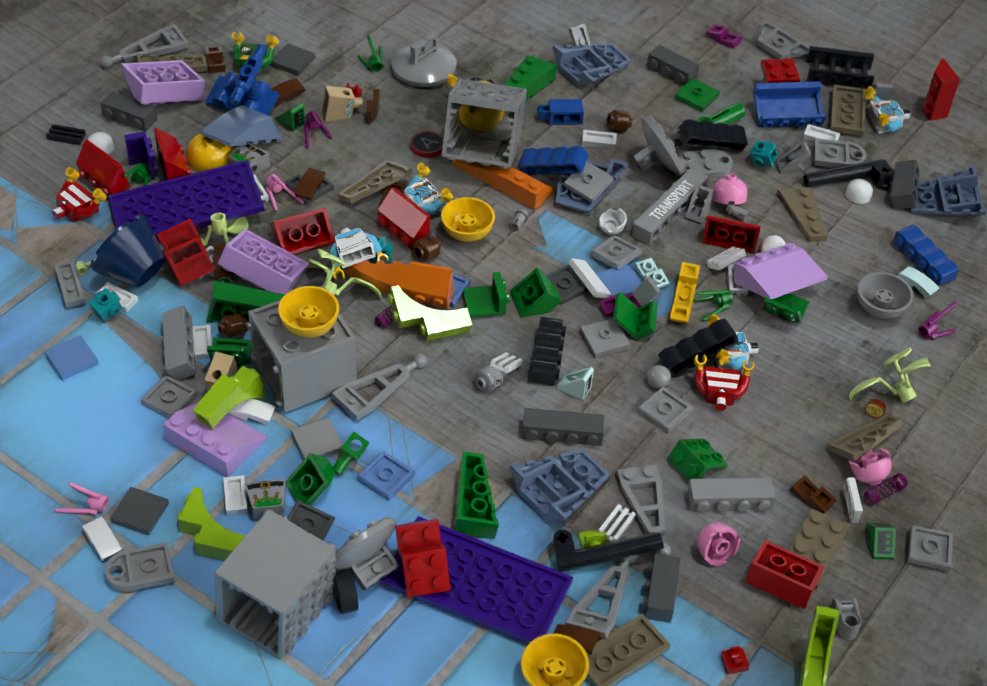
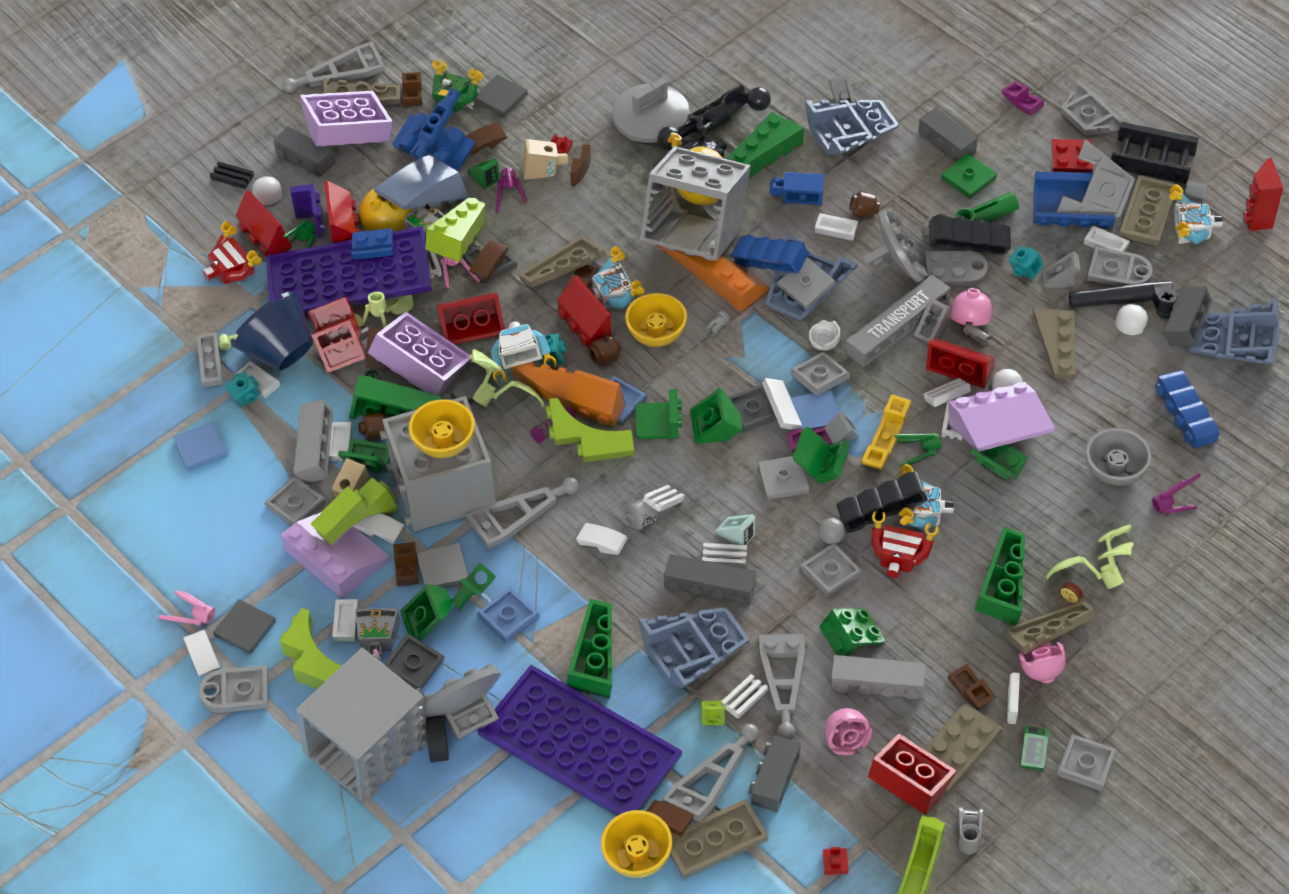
camera: 15 degrees right, 5 degrees up
green plant [357,34,385,72] -> none
red bracket [395,519,451,597] -> none
tile [410,131,444,157] -> none
black brick [531,317,566,385] -> none
black axle [553,530,664,572] -> none
light aqua slope [634,258,670,288] -> none
magenta piece [864,473,908,505] -> none
light aqua slope [898,266,939,299] -> none
none -> blue plate [352,228,394,260]
none -> reddish brown slope [393,542,419,586]
none -> lime wedge [425,198,486,262]
none -> white slope [576,523,628,555]
none -> black piece [657,85,771,151]
none -> white tile [702,543,747,568]
none -> green wedge [974,527,1025,625]
none -> light grey wing [1056,139,1135,217]

